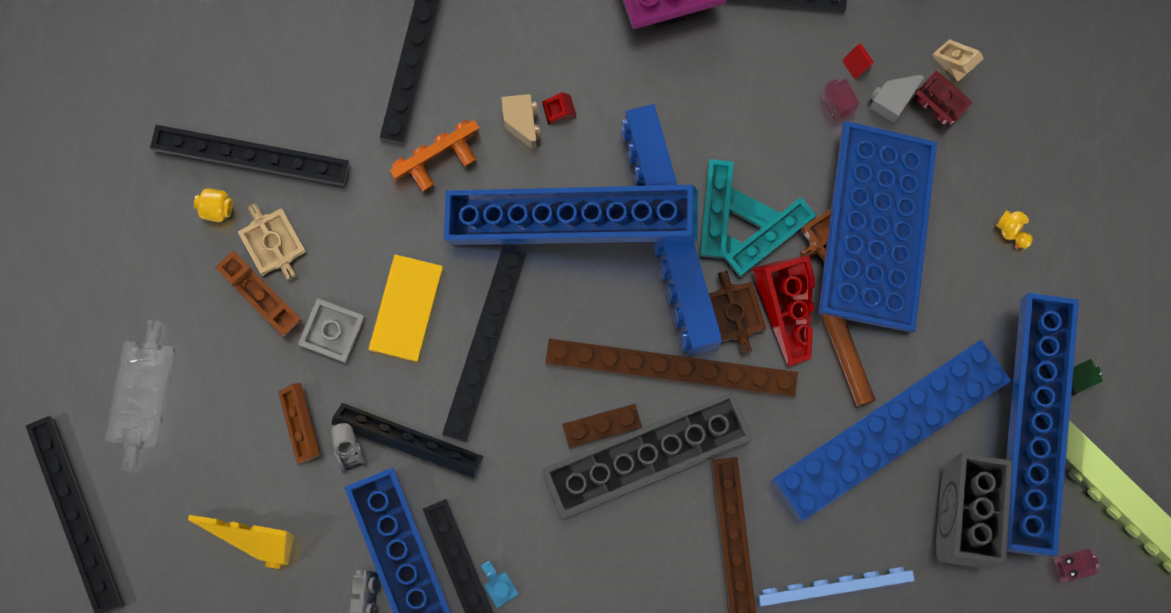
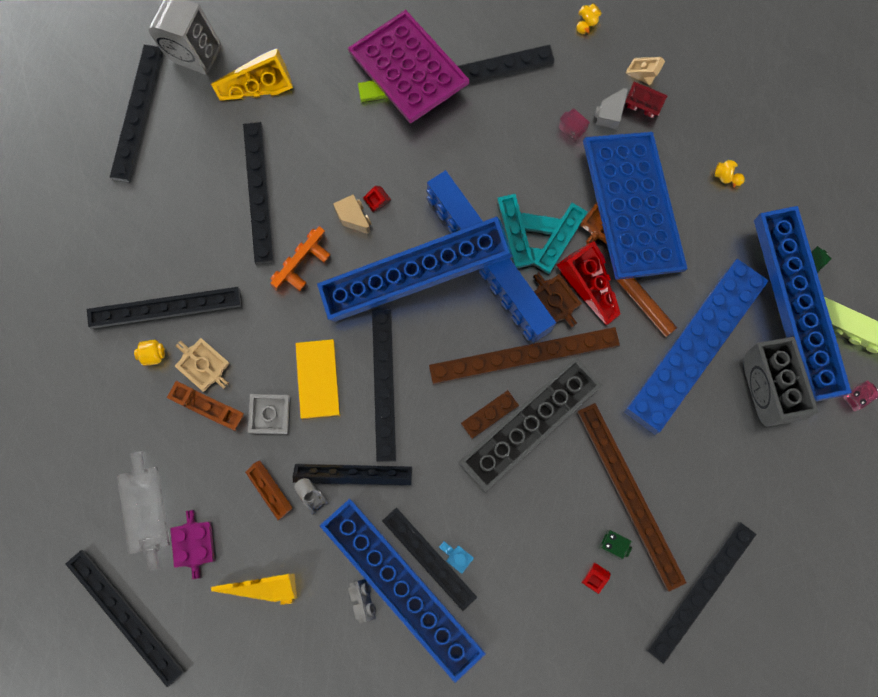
camera: 15 degrees left, 0 degrees up
light blue plate [757,567,914,607] -> none
red slope [843,44,874,79] -> none
none -> magenta plate [170,510,215,579]

